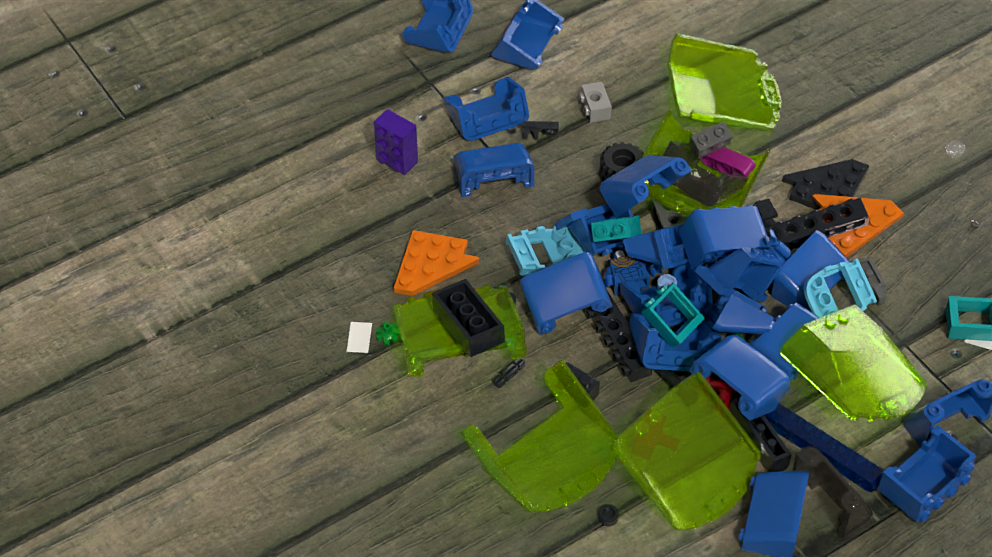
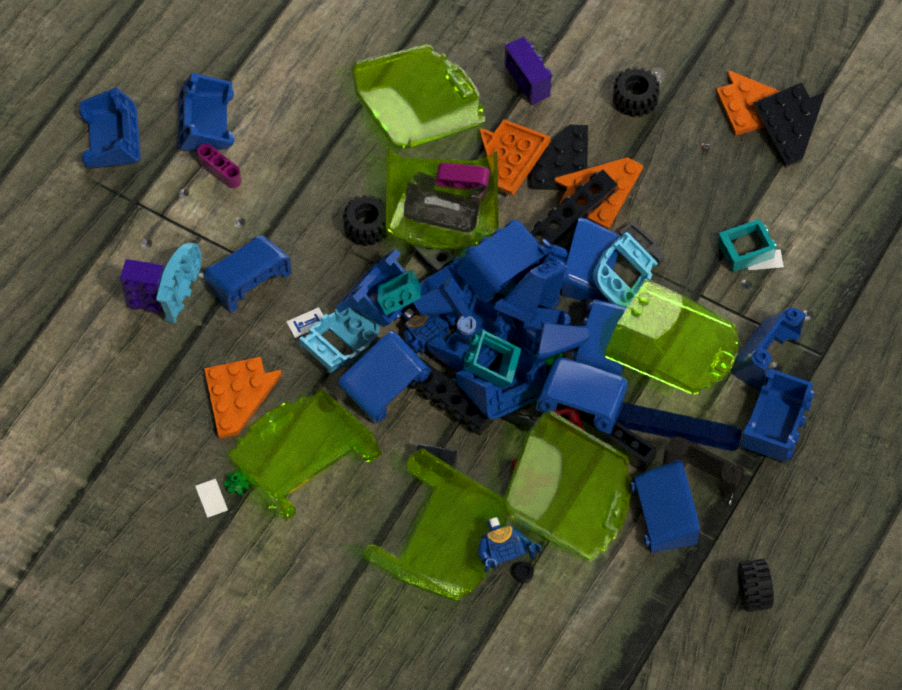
camera: 25 degrees left, 10 degrees up
black brick [432,279,505,358] -> none
blue windscreen [443,77,529,141] -> none
black axle [493,357,525,388] -> none
black plate [522,121,559,140] -> none
light grey brick [579,82,612,123] -> none
blue windscreen [600,155,692,218] -> none
dark grey brick [689,121,733,159] -> none
black window [753,198,778,228] -> none
none -> medium azure slope [156,243,202,324]
none -> magenta beam [197,144,242,188]
none -> white sticker [286,307,323,338]
none -> blue torso [477,517,541,573]
none -> orange wing [480,119,551,196]
none -> dark purple brick [505,36,552,105]
none -> black tyre [613,67,660,117]

